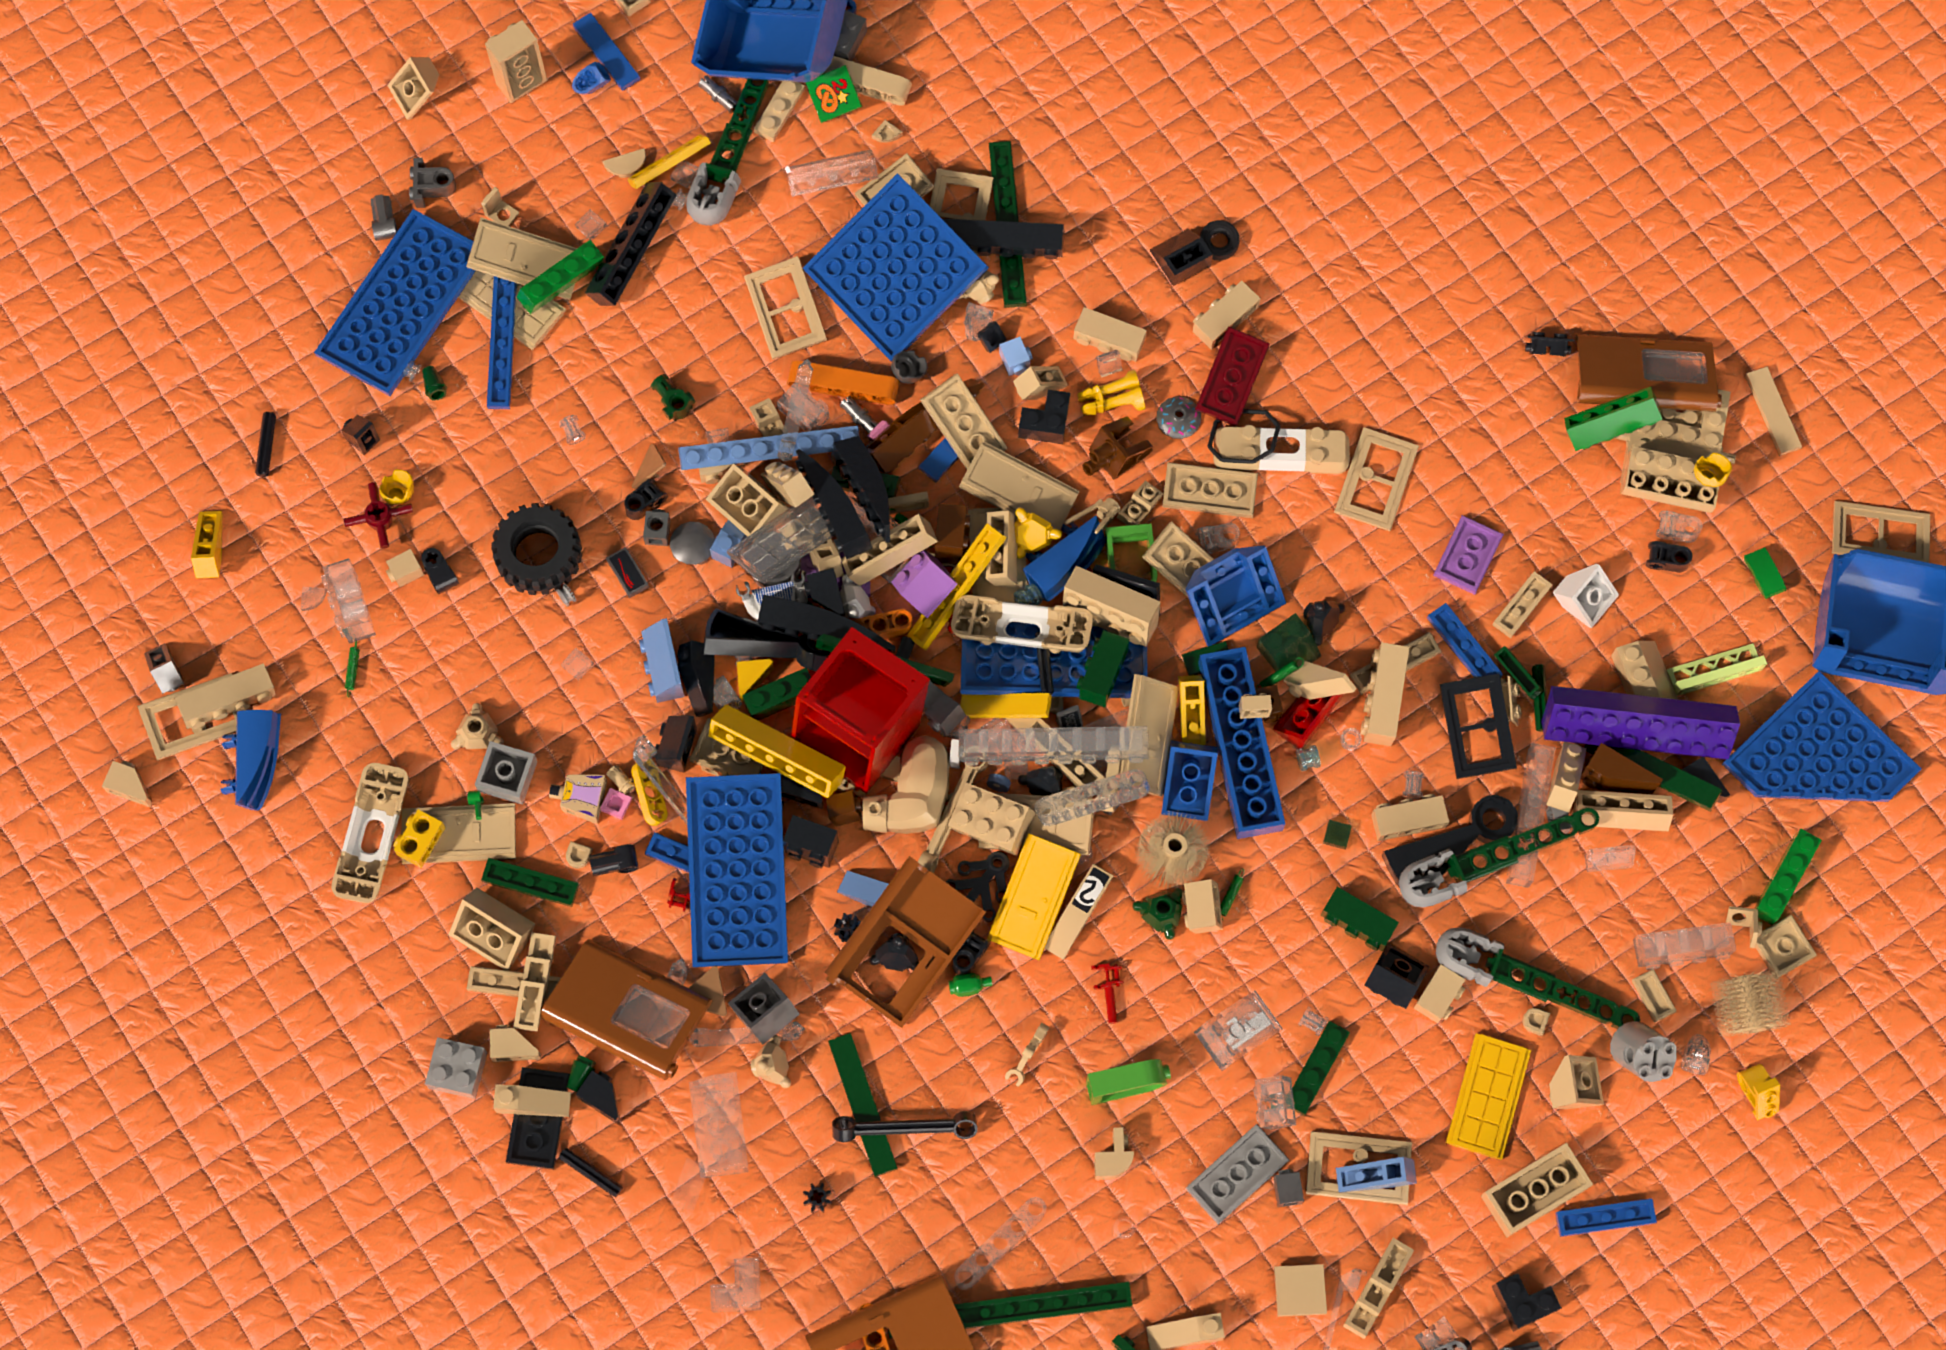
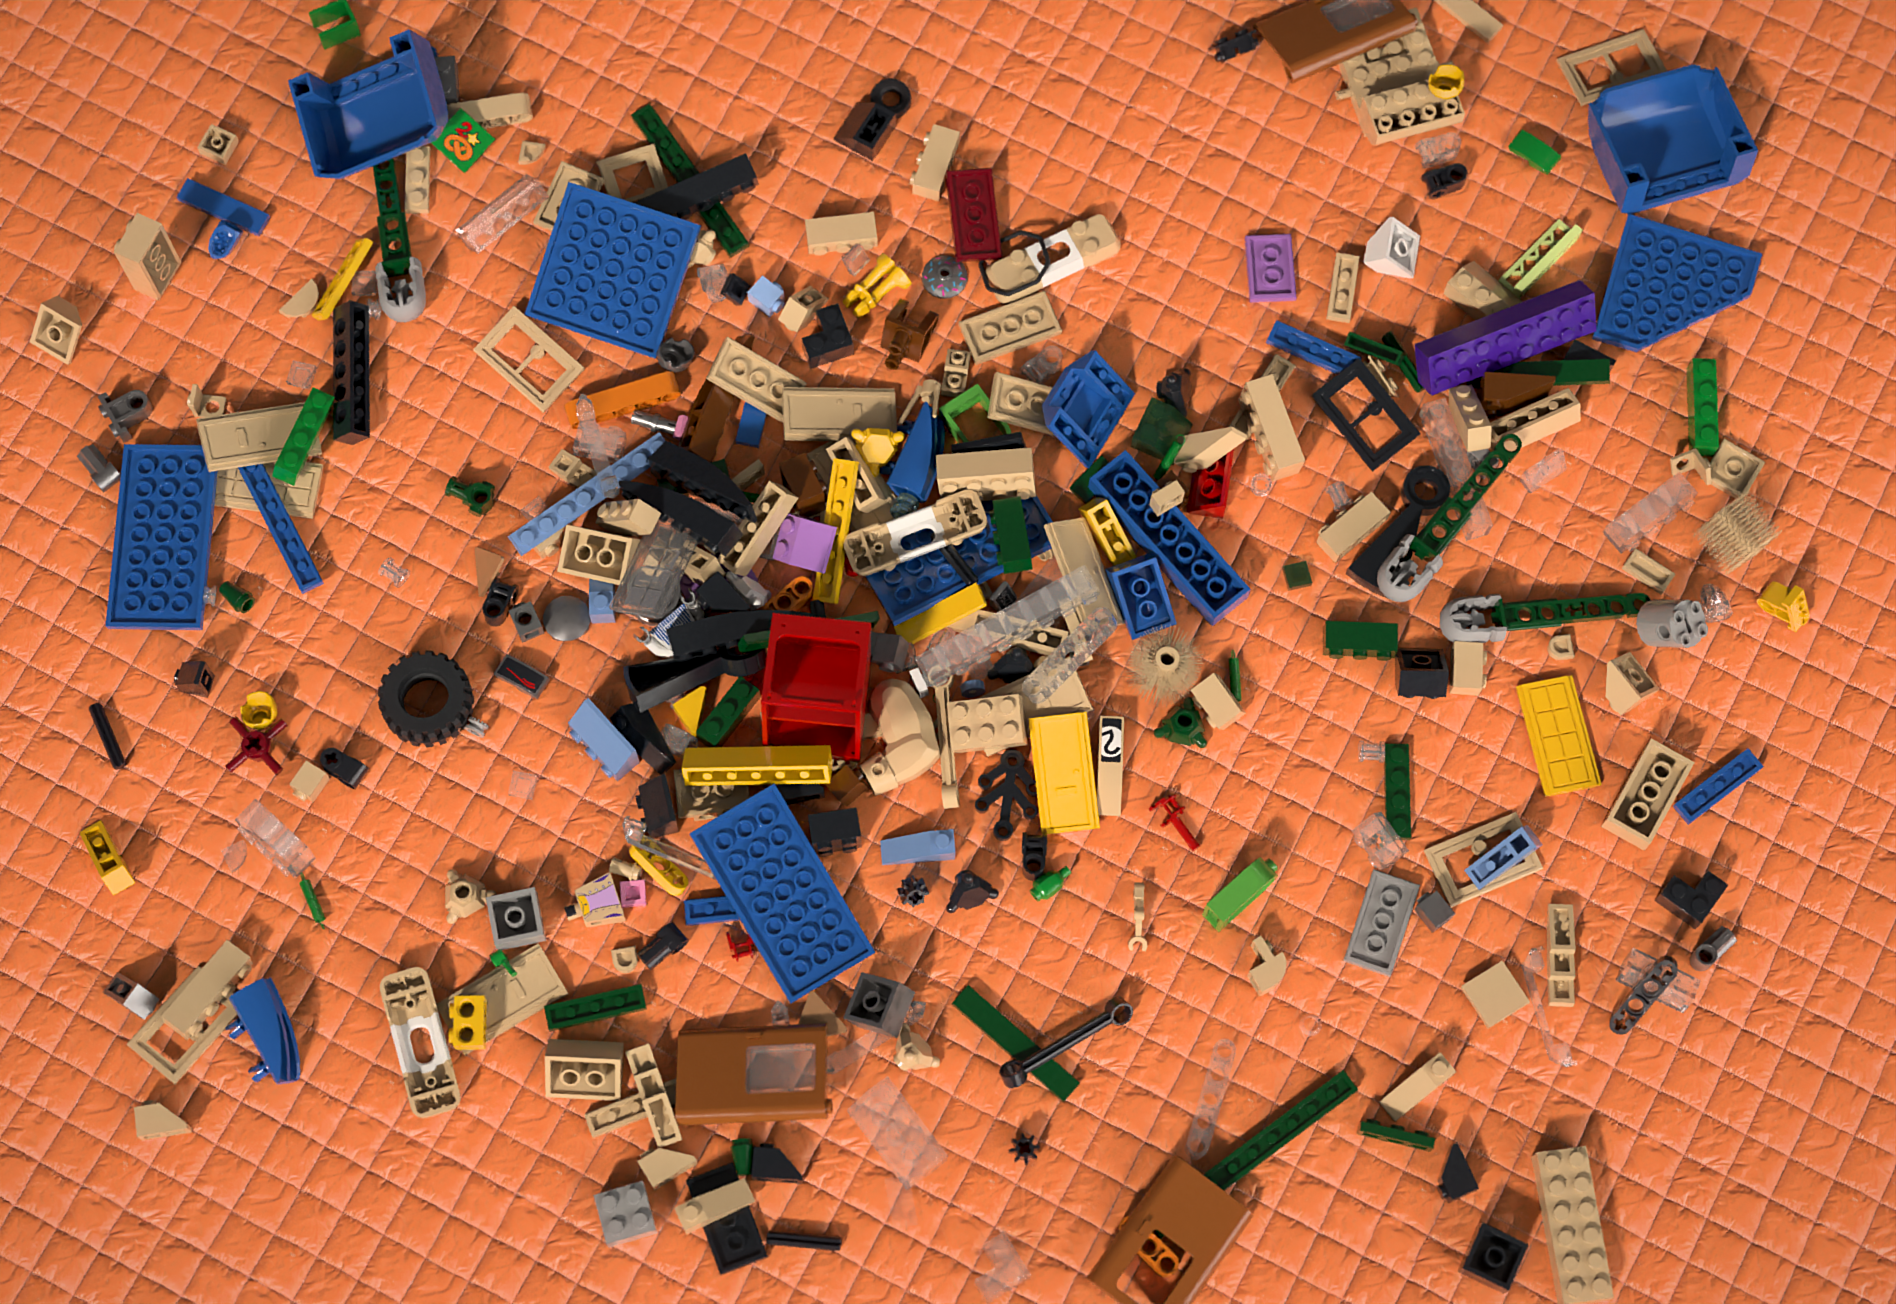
camera: 30 degrees left, 0 degrees up
flat silver pin [698,75,738,114] -> none
dark orange piece [825,856,986,1028] -> none
clear slope [1194,990,1283,1071] -> none
clear light blue wheel [1296,745,1321,772] -> none
tan door [1334,427,1419,531] -> none
brick [1564,386,1663,451] -> none

